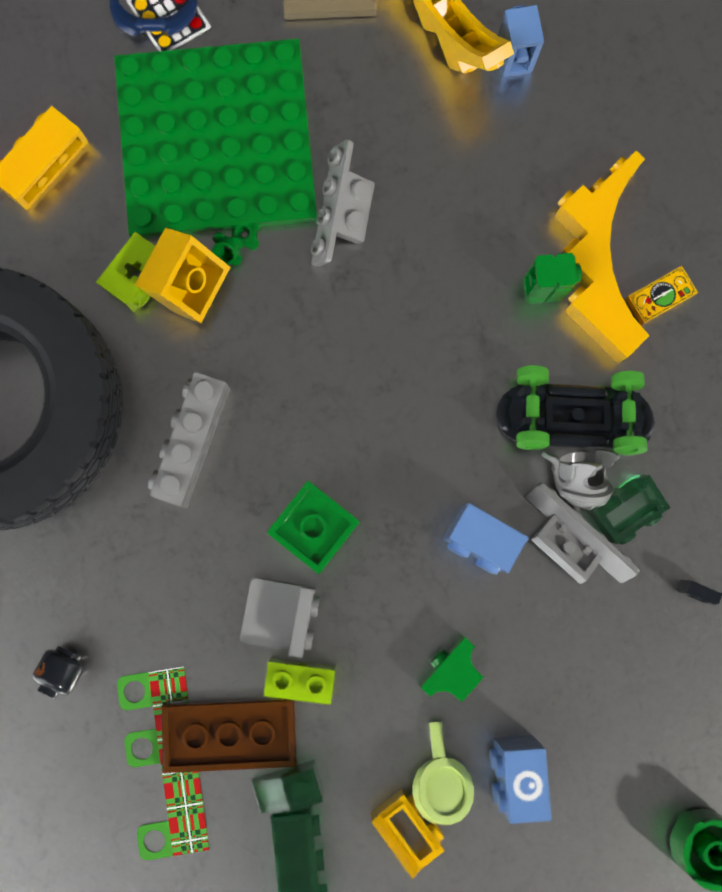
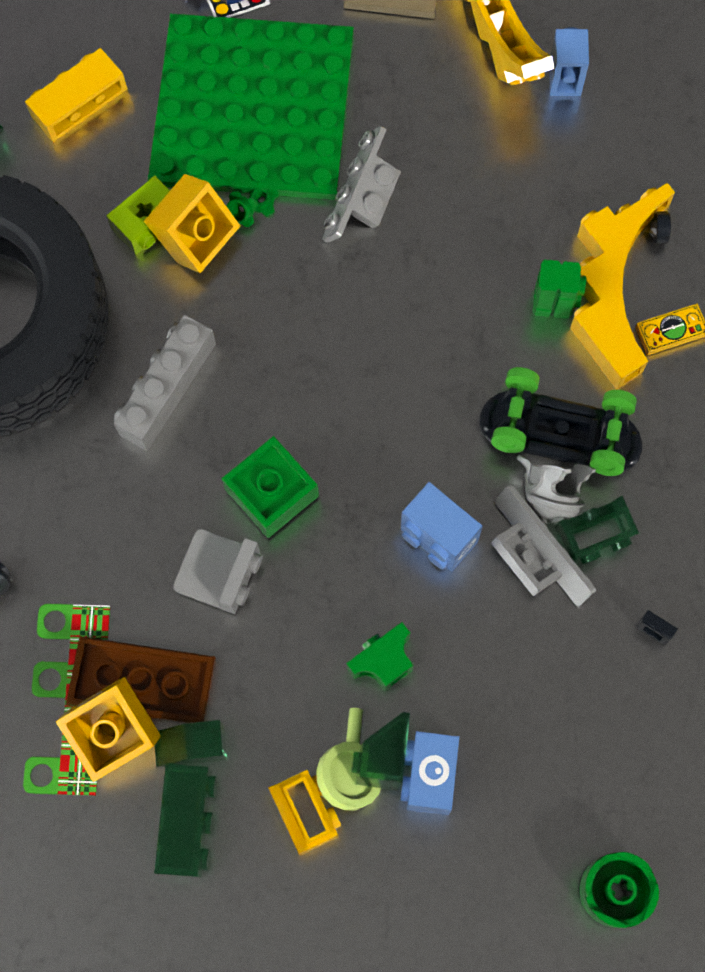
camera: 20 degrees right, 10 degrees down
lime brick [264,657,336,705] -> none
none -> yellow brick [56,677,161,782]
none -> clear green slope [351,712,410,791]
none -> black tile [648,211,671,244]

